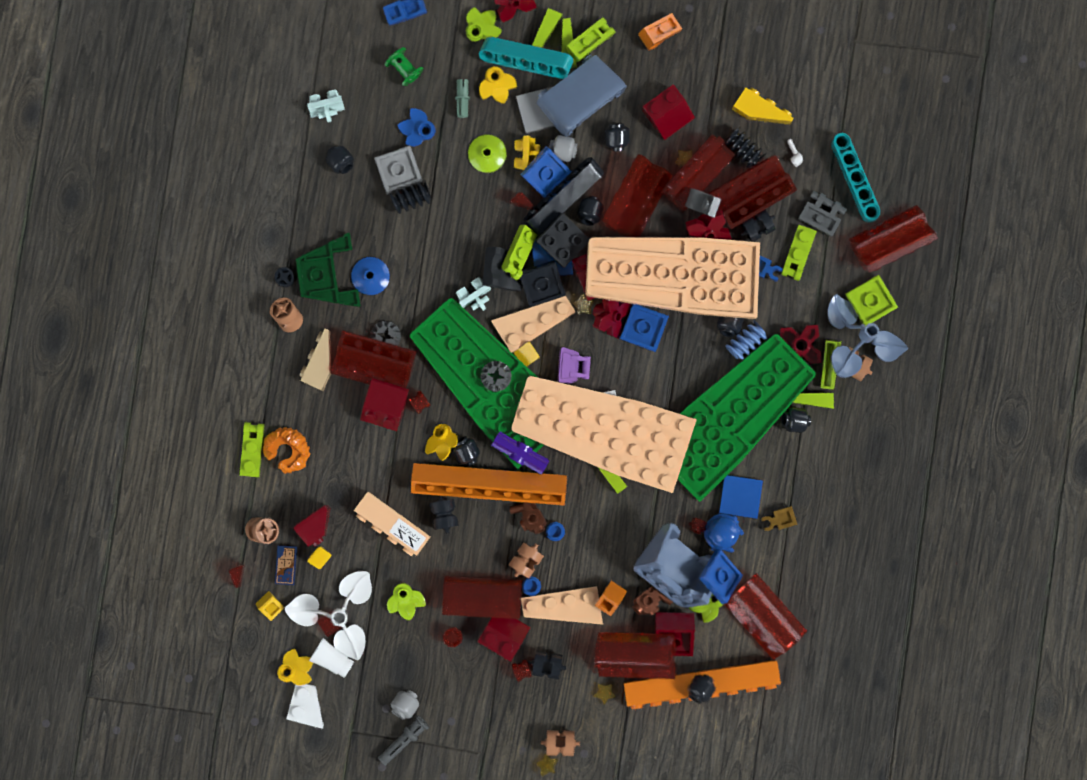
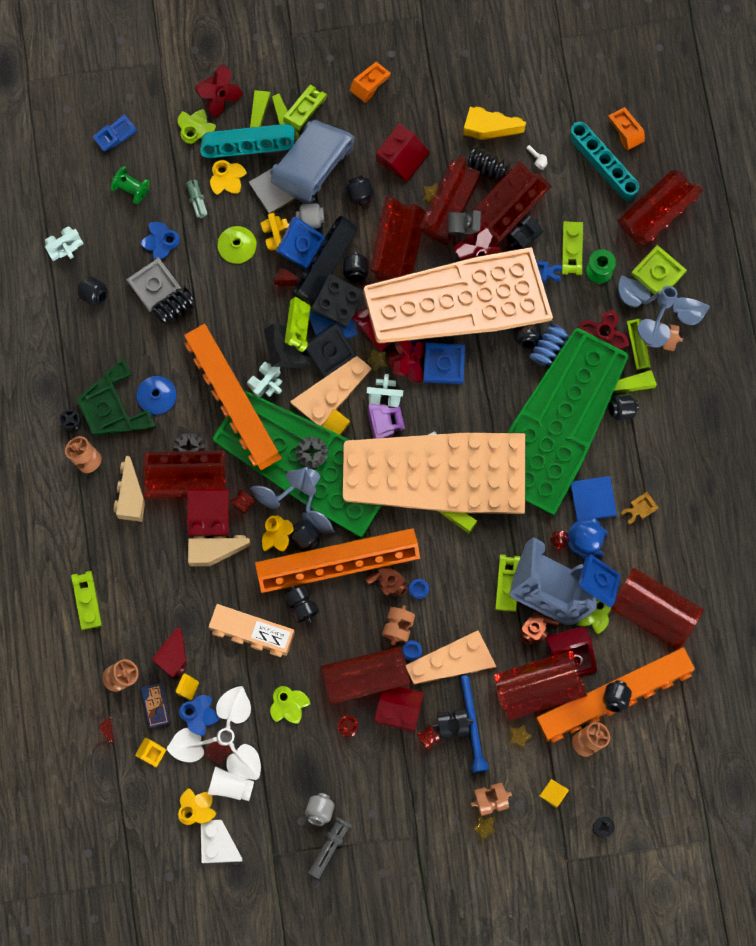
camera: 20 degrees left, 10 degrees down
orange piece [263,427,310,474] -> none
dark purple piece [492,432,549,475] -> none
orange brick [595,581,627,616] -> none
dark grey plate [798,191,847,237] -> none
none -> blue plate [179,695,220,736]
none -> orange brick [184,324,282,470]
none -> tan slope [188,535,251,566]
none -> sand blue plant [250,467,335,534]
none -> light aqua hips [367,374,403,407]
none -> blue piece [461,675,489,773]
none -> lime plate [495,554,520,612]
none -> yellow slope [540,779,569,808]
none -> nougat wheel [572,722,610,757]
none -> green hose [586,249,616,284]
none -> orange plate [608,107,645,150]

